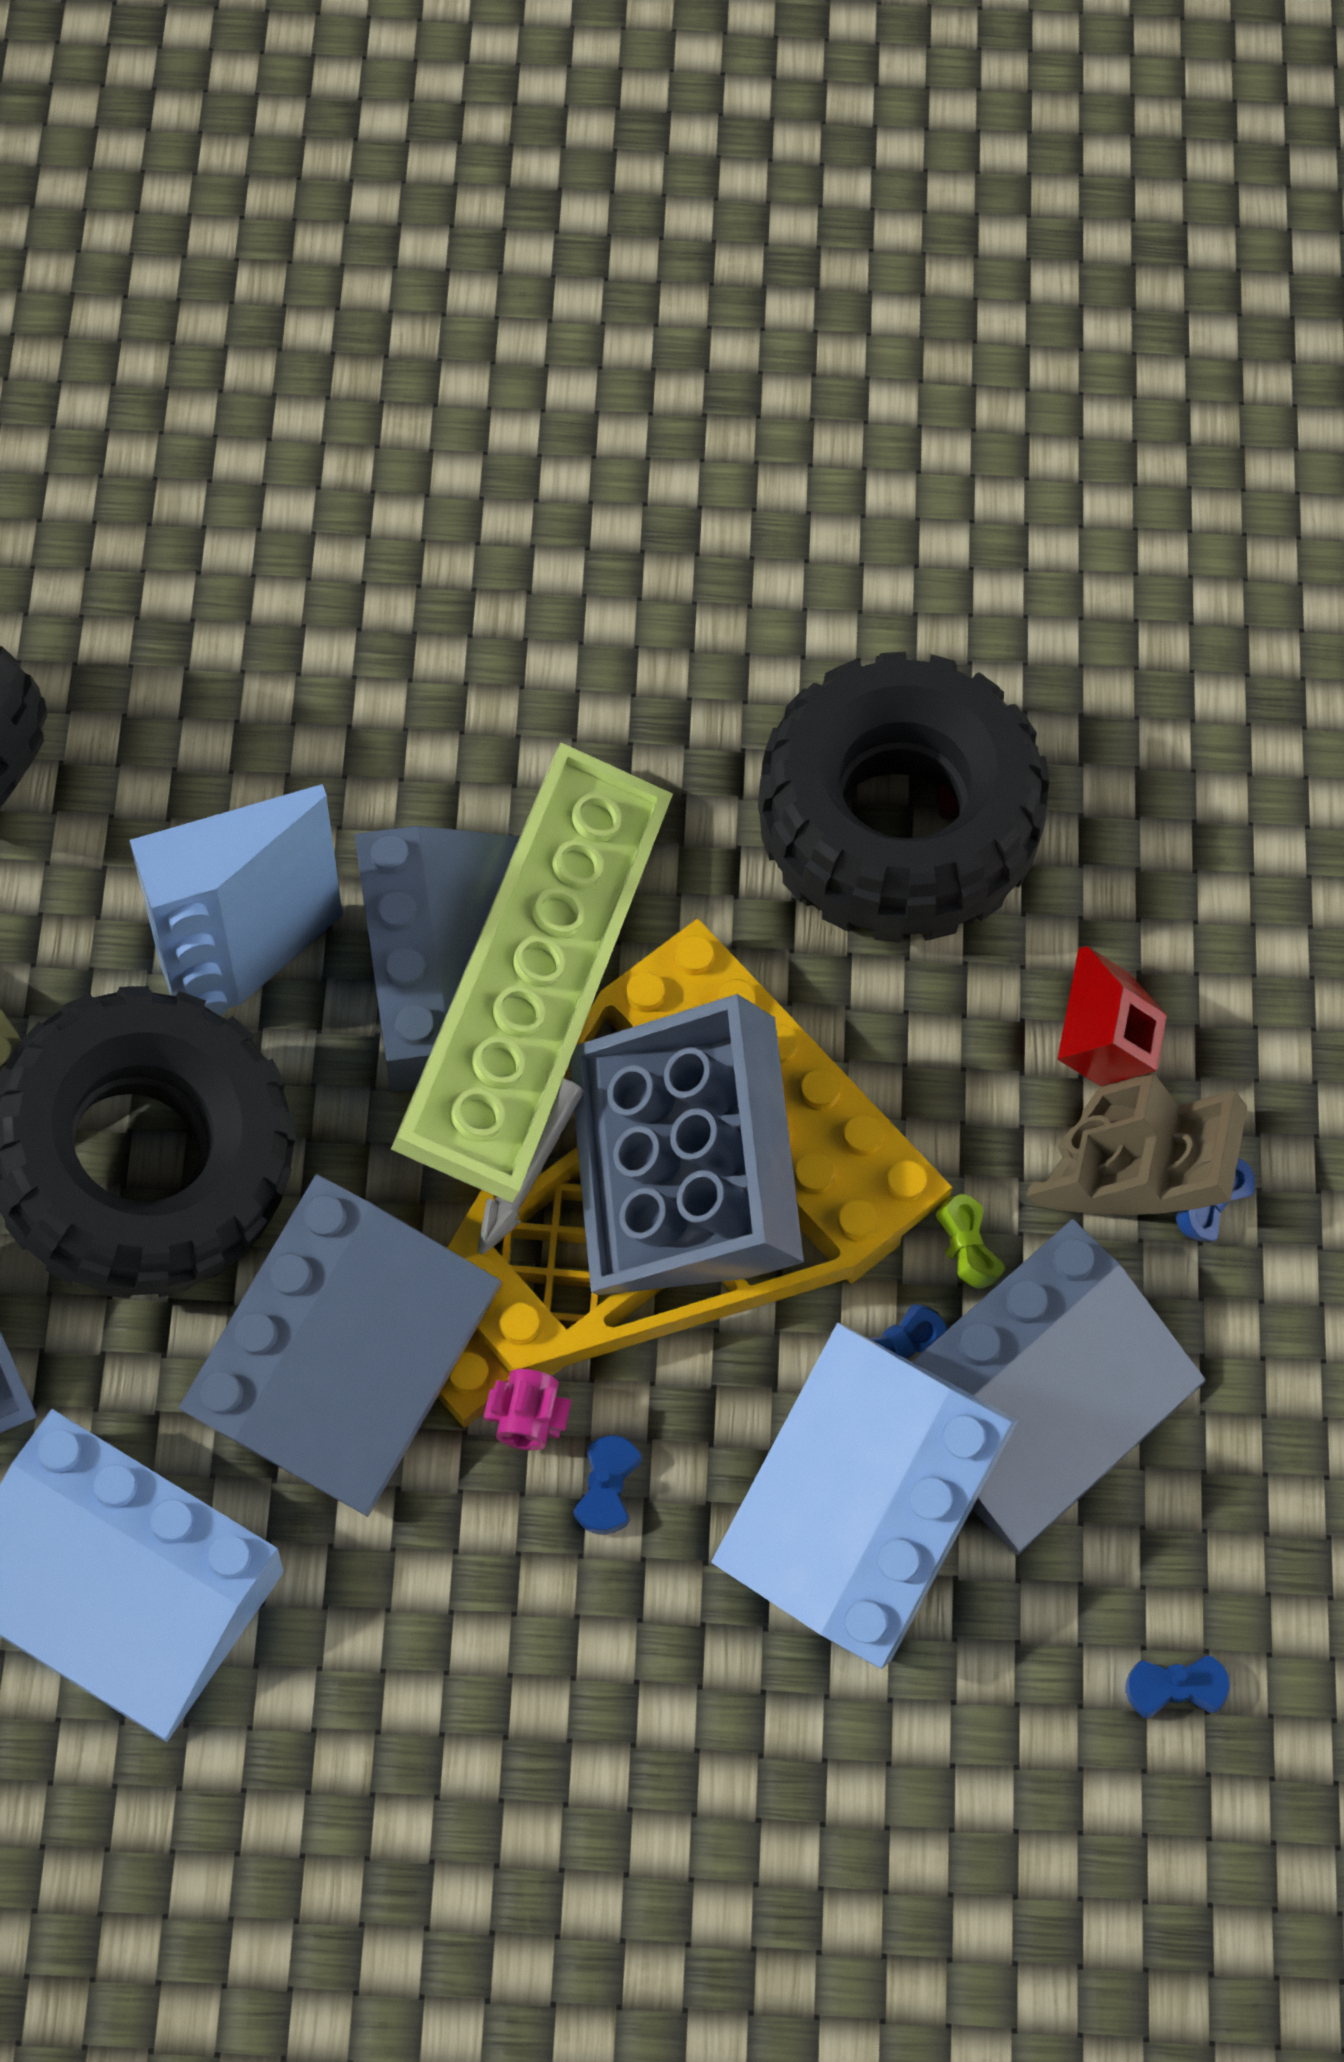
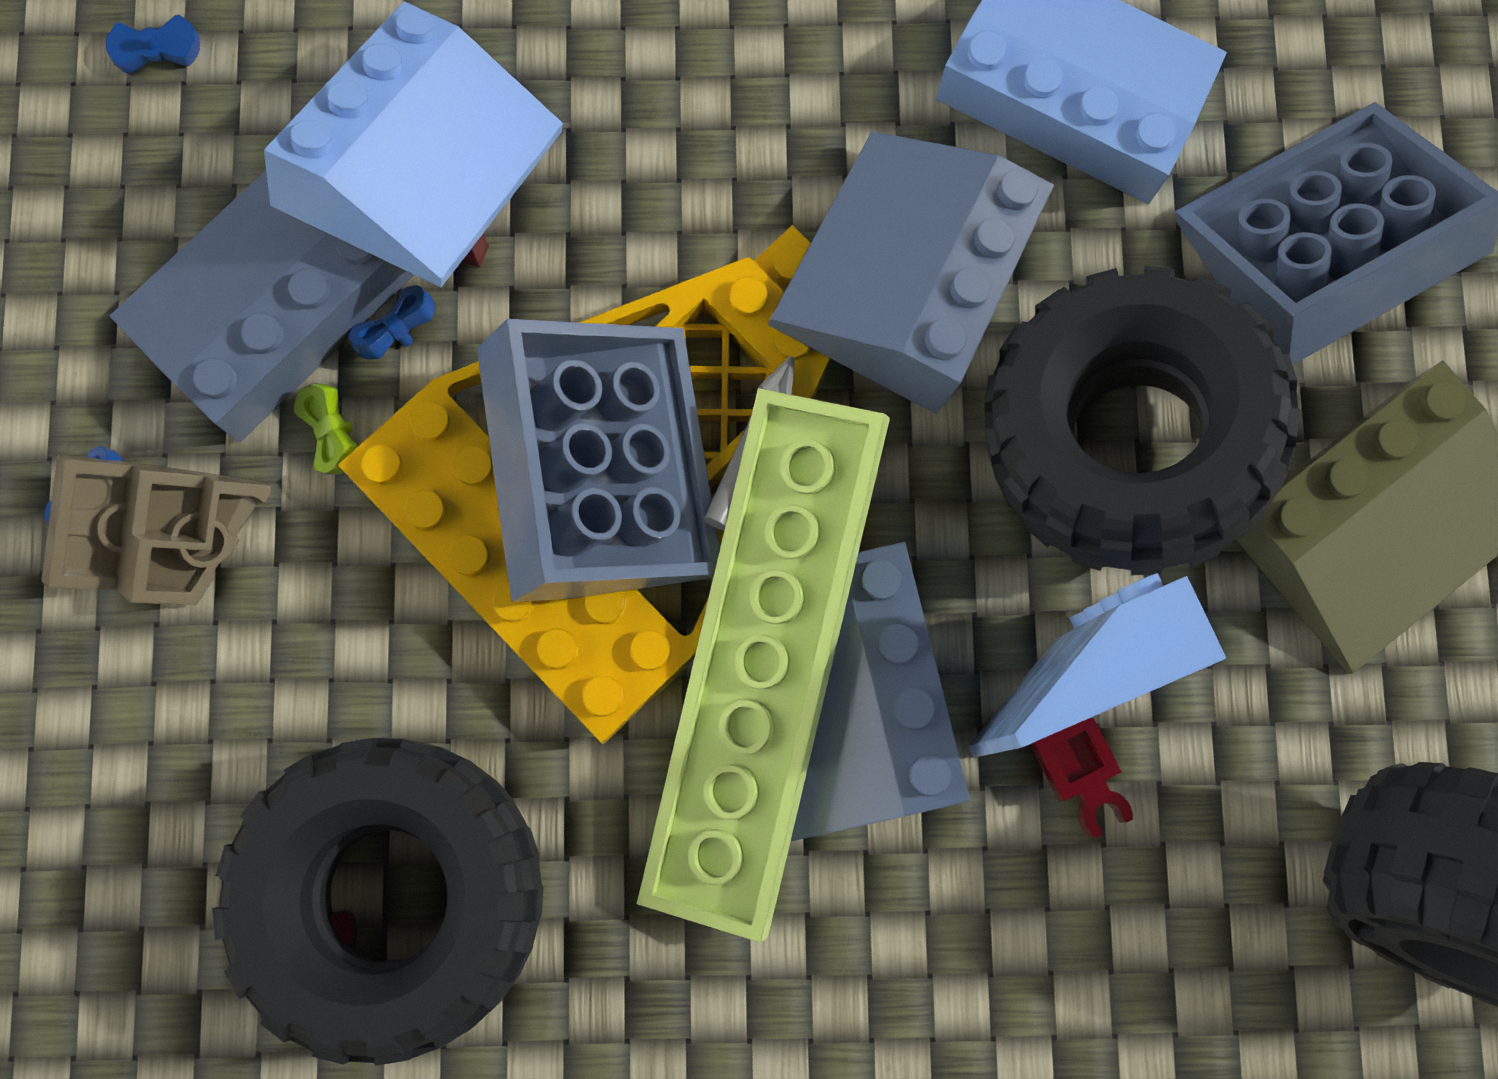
camera: 175 degrees right, 15 degrees up
dark pink gear [484,1369,571,1451] -> none
blue piece [573,1435,642,1535] -> none
red slope [1057,946,1167,1087] -> none

